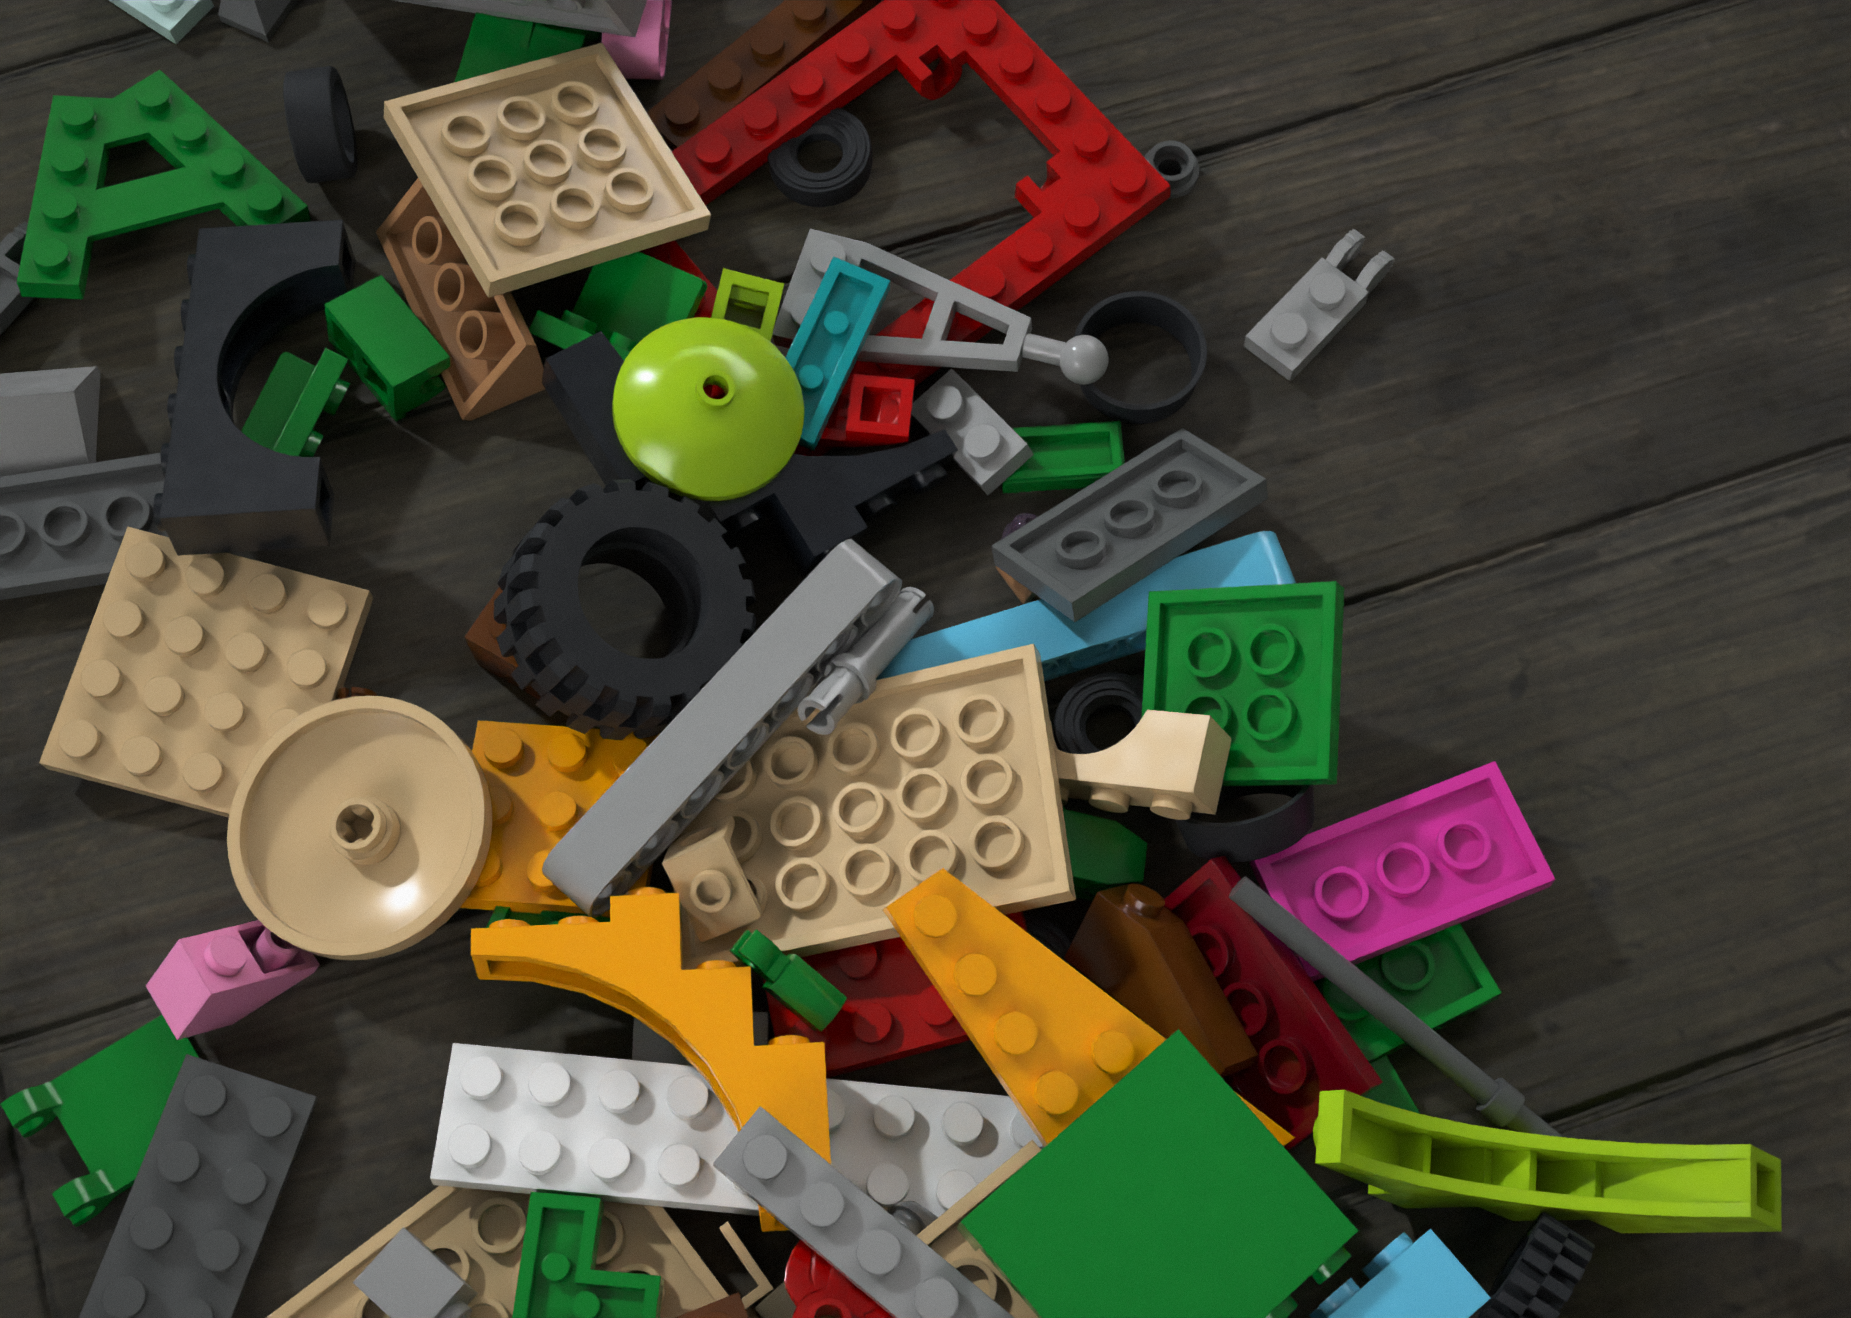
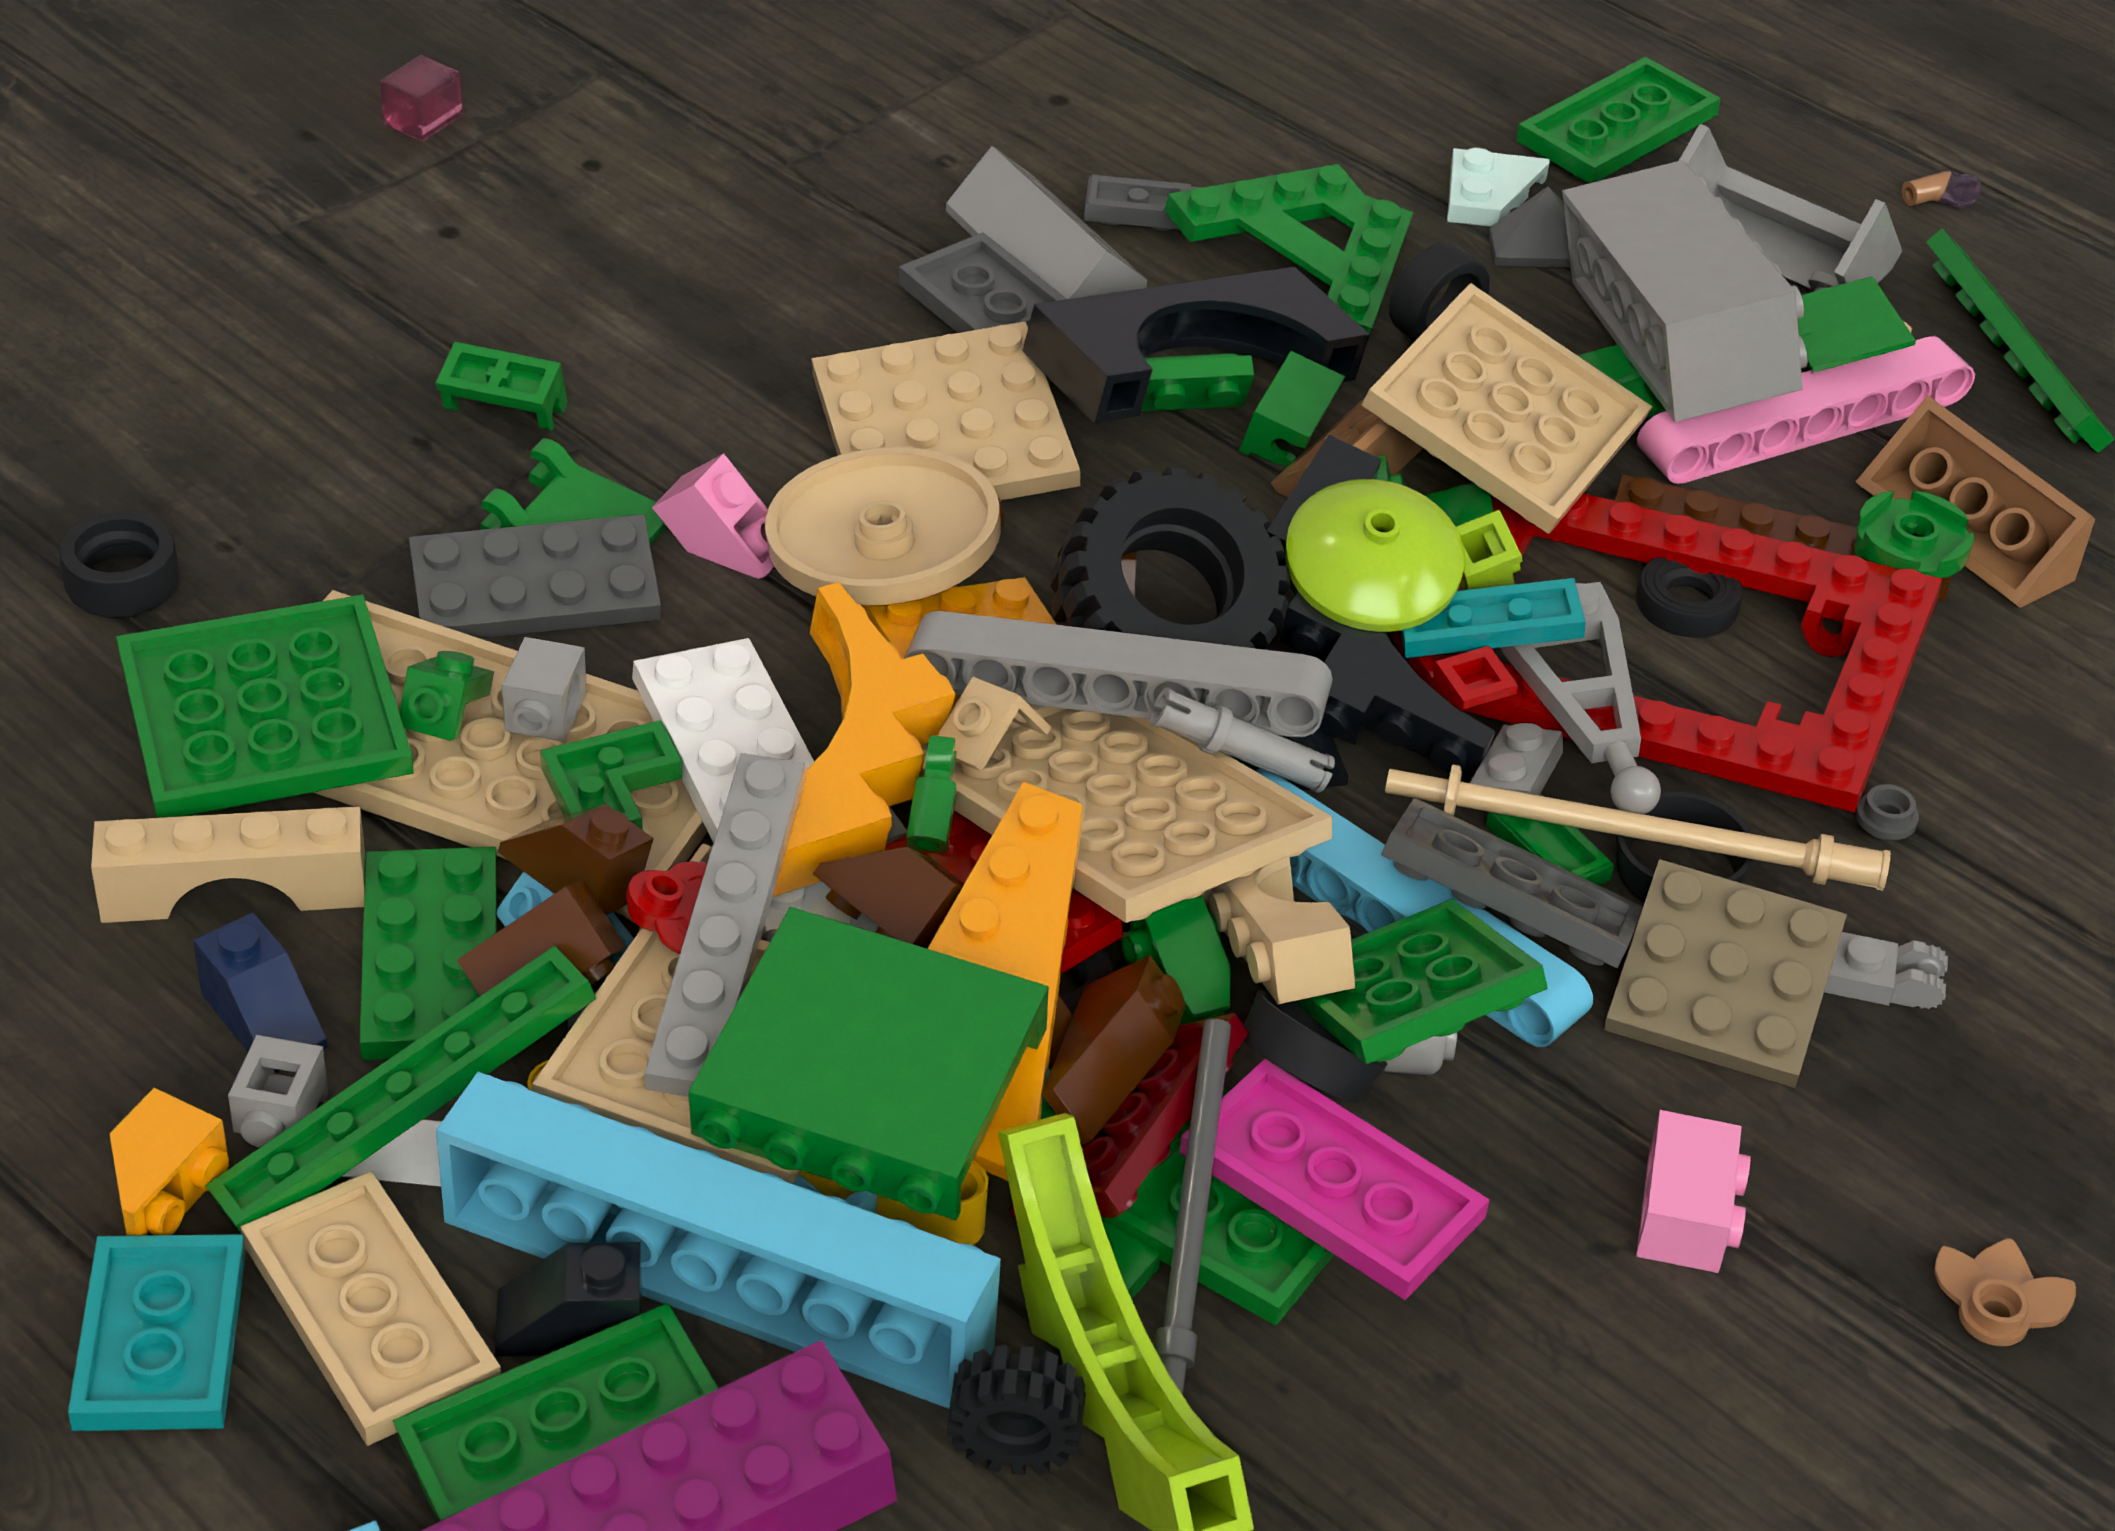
camera: 55 degrees right, 25 degrees down
none -> reddish brown slope [813,847,965,949]
none -> tan bar [1385,764,1891,891]
none -> dark tan plate [1604,859,1847,1088]
none -> bright pink brick [1636,1110,1751,1273]
none -> medium nougat plate [1934,1238,2076,1346]

